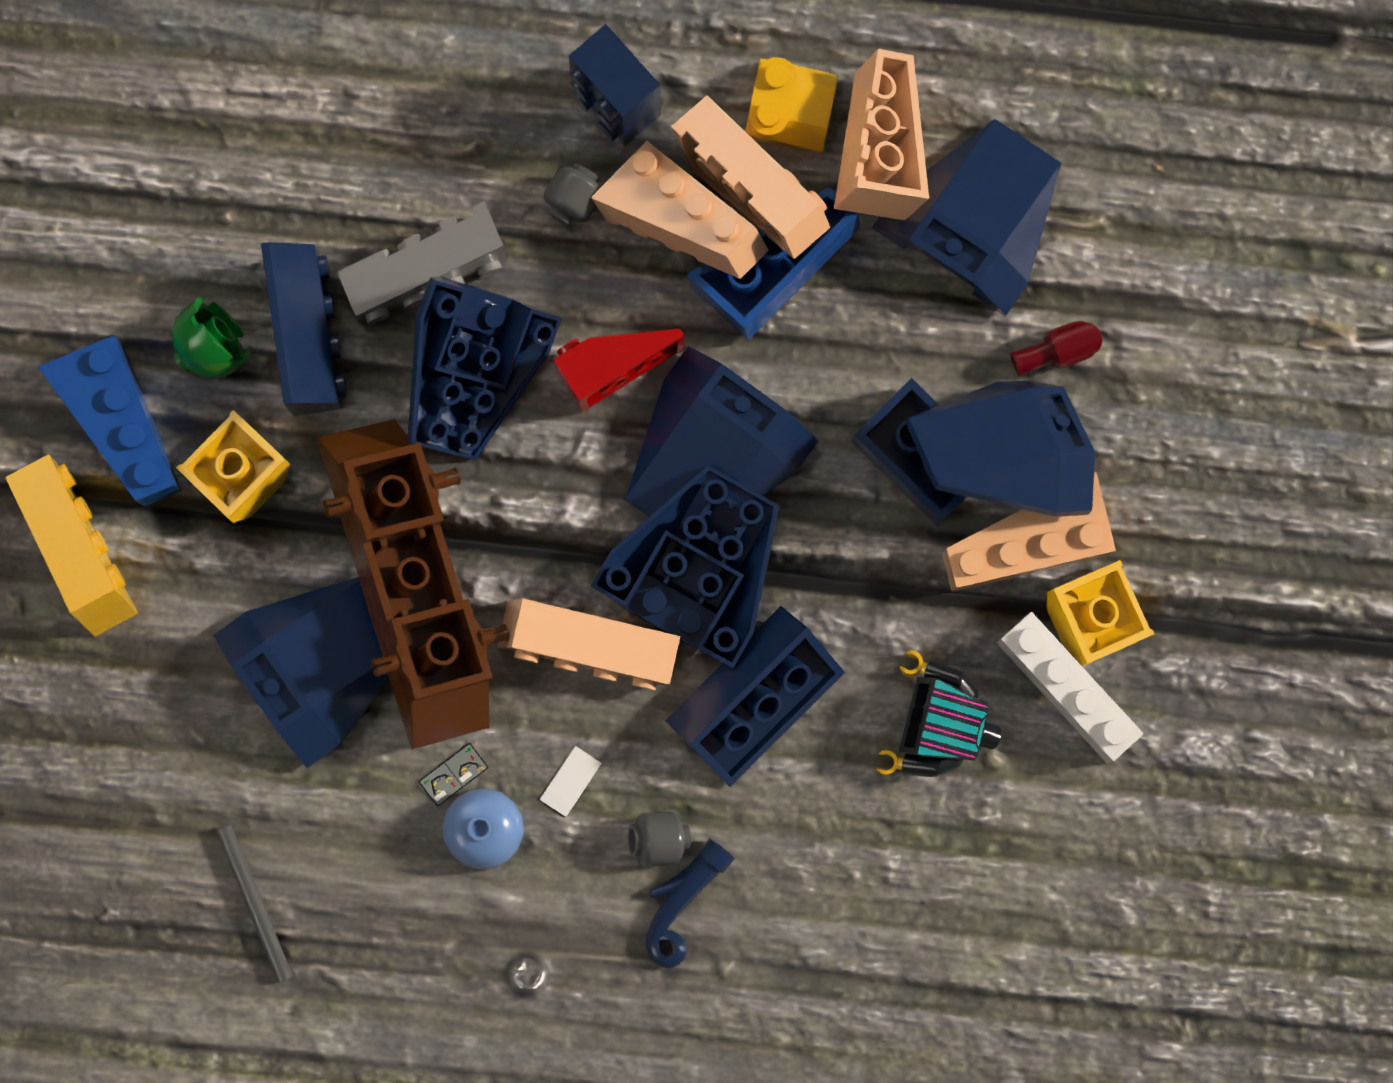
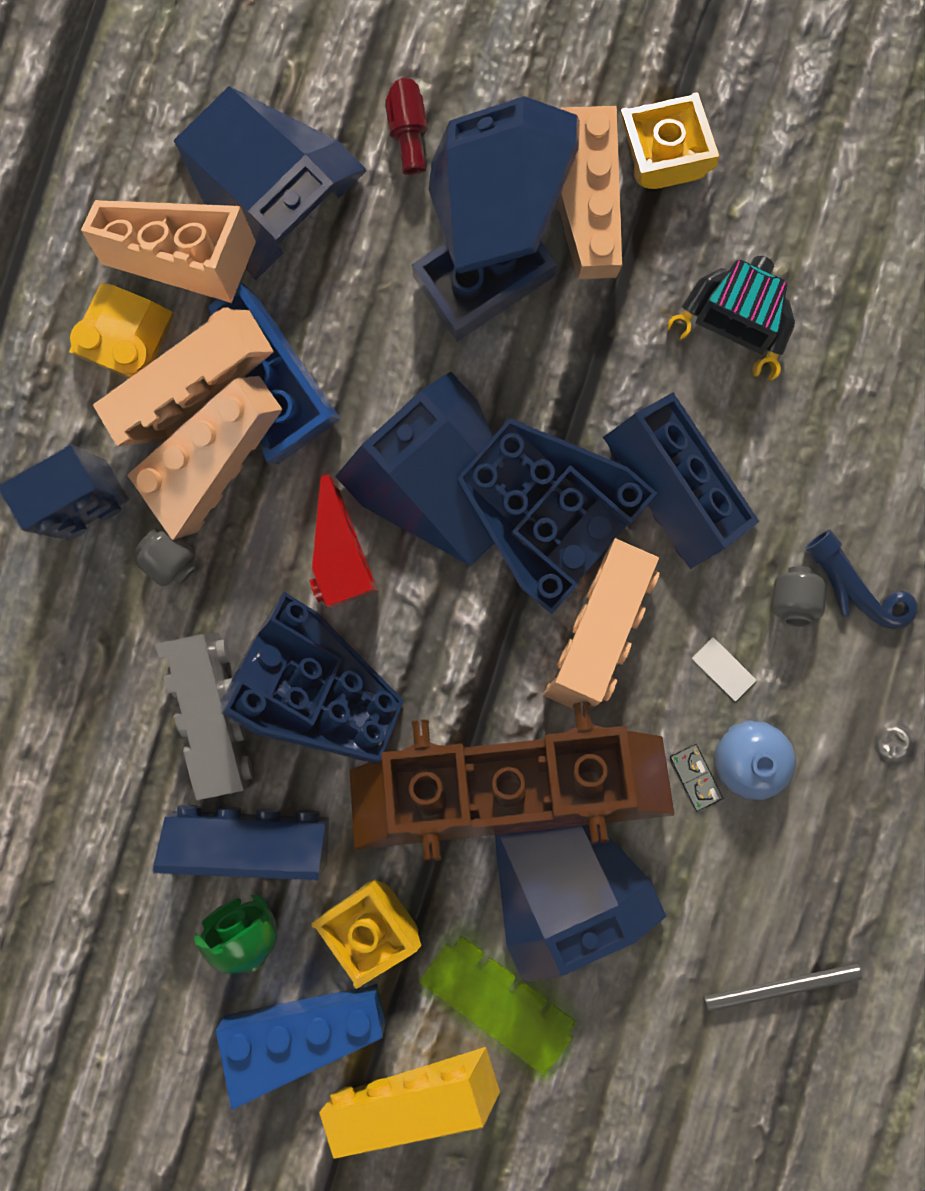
camera: 70 degrees left, 5 degrees up
white brick [996,612,1144,763] -> none
none -> clear neon green windscreen [418,936,576,1076]

